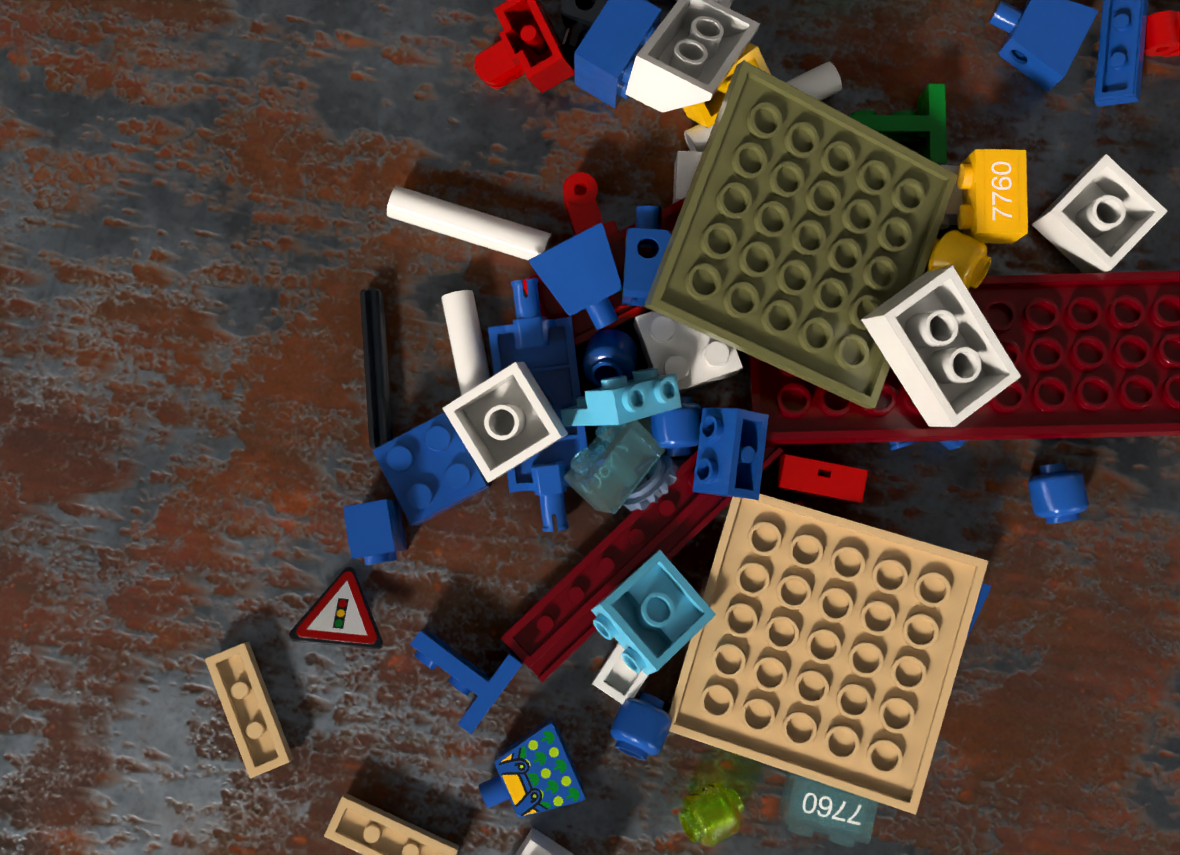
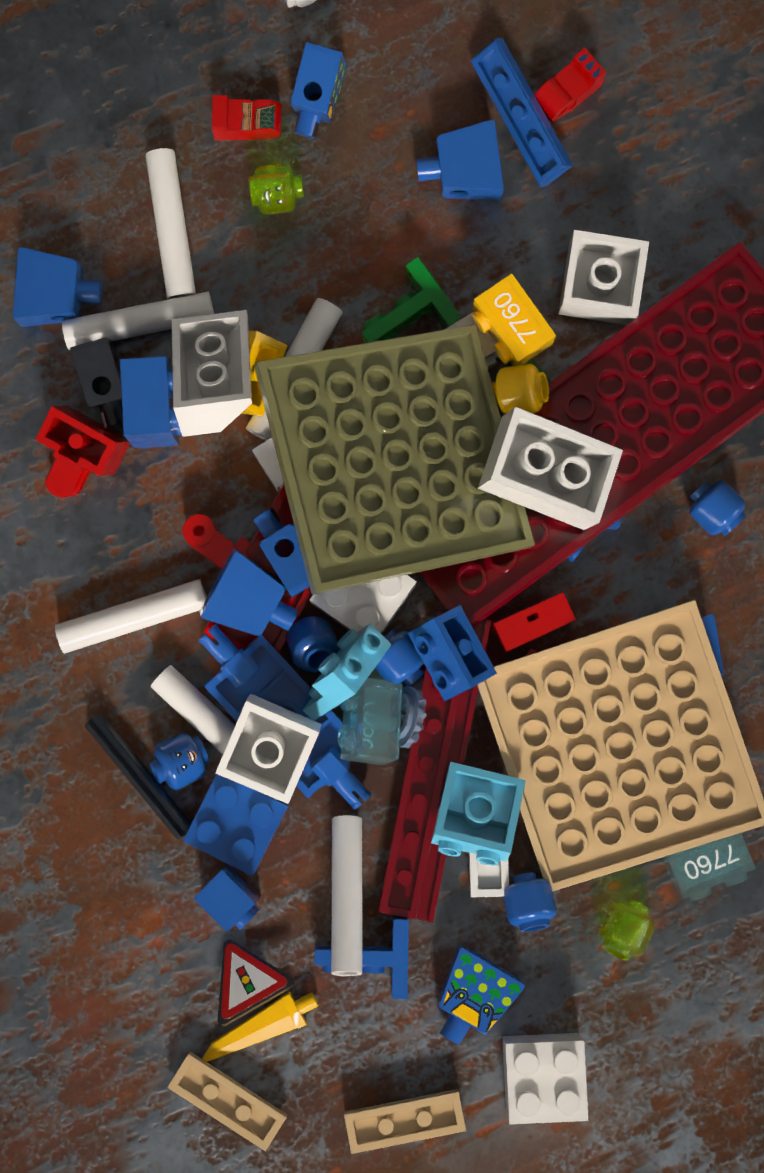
camera: 30 degrees left, 0 degrees up
none -> blue head [150,733,210,790]
none -> yellow bar [202,991,319,1062]
none -> white piece [331,815,362,976]

